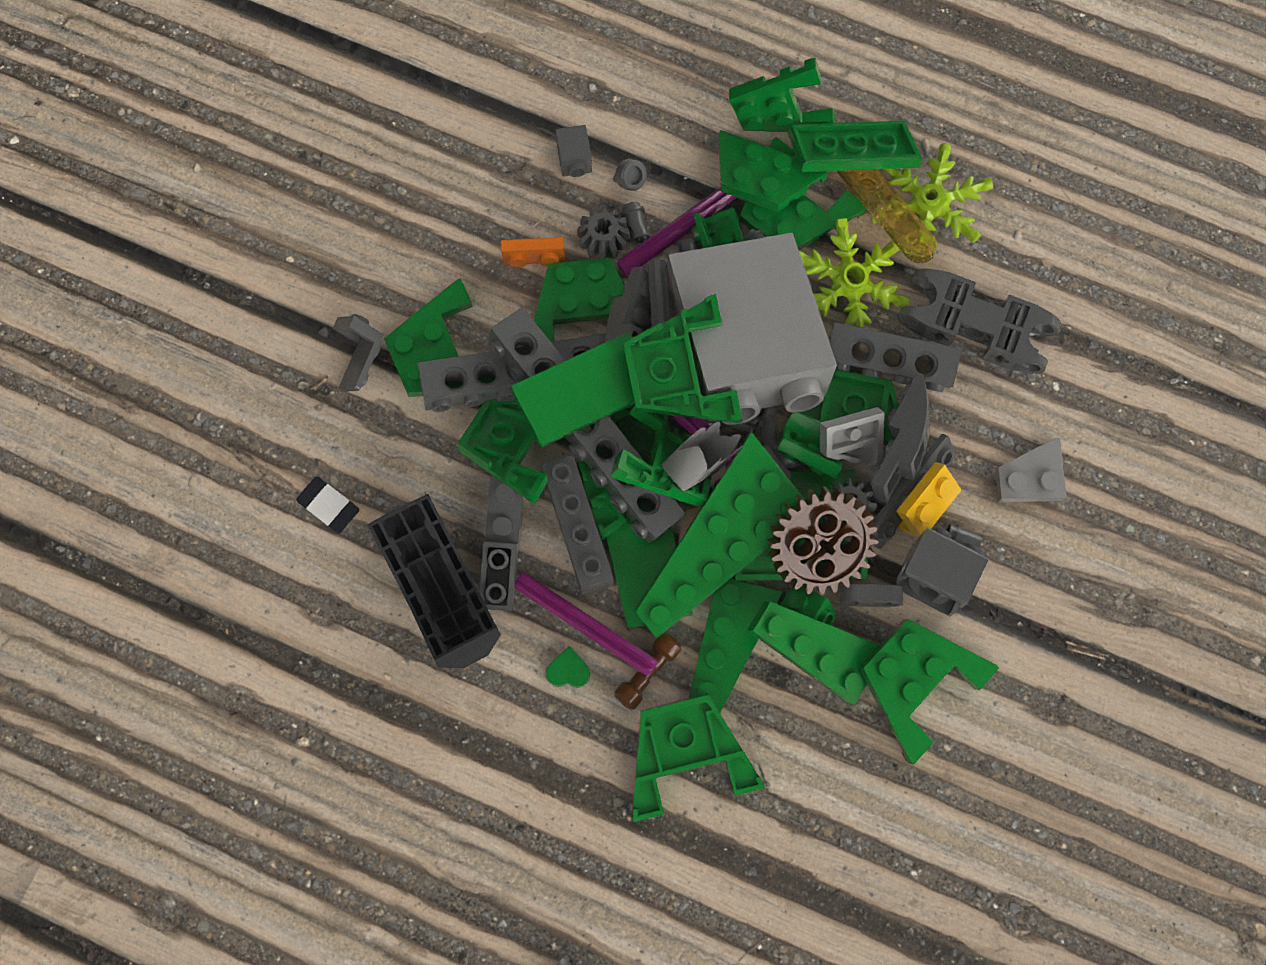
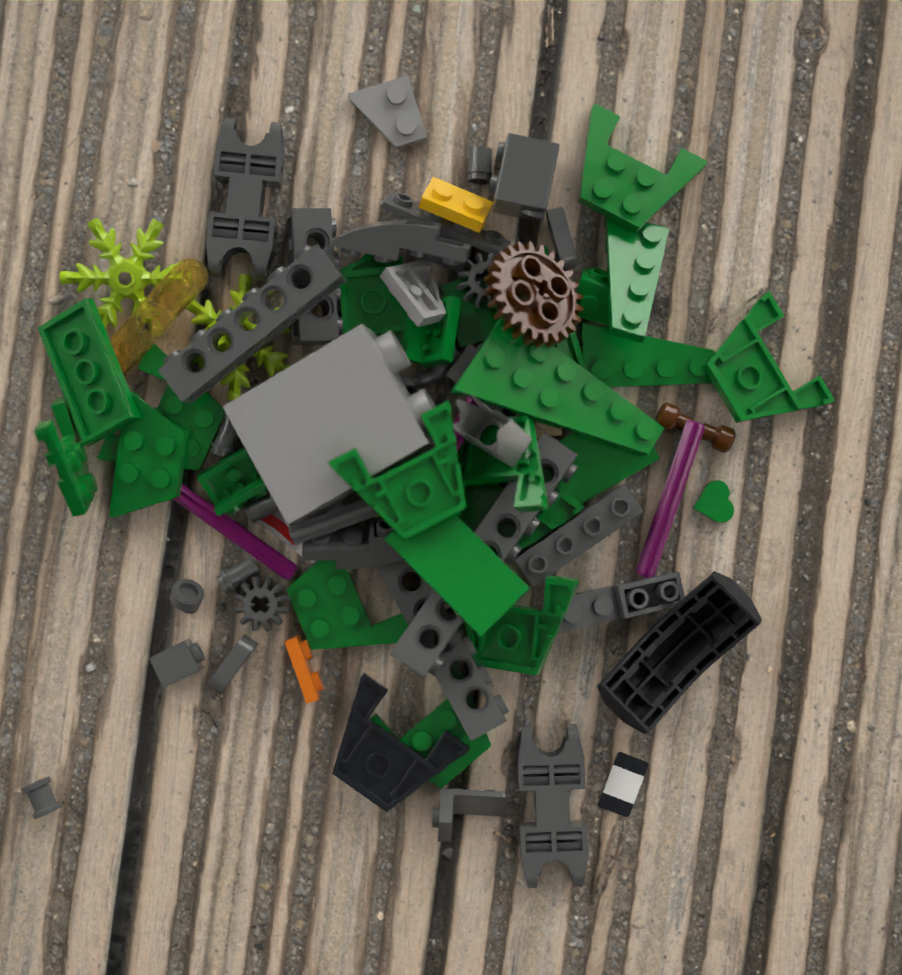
camera: 100 degrees left, 15 degrees up
none -> dark grey bush [21,776,62,819]
none -> dark grey brick [158,244,347,404]
none -> dark grey beam [207,634,258,694]
none -> black wing [332,672,470,812]
none -> dark grey piece [517,724,588,888]

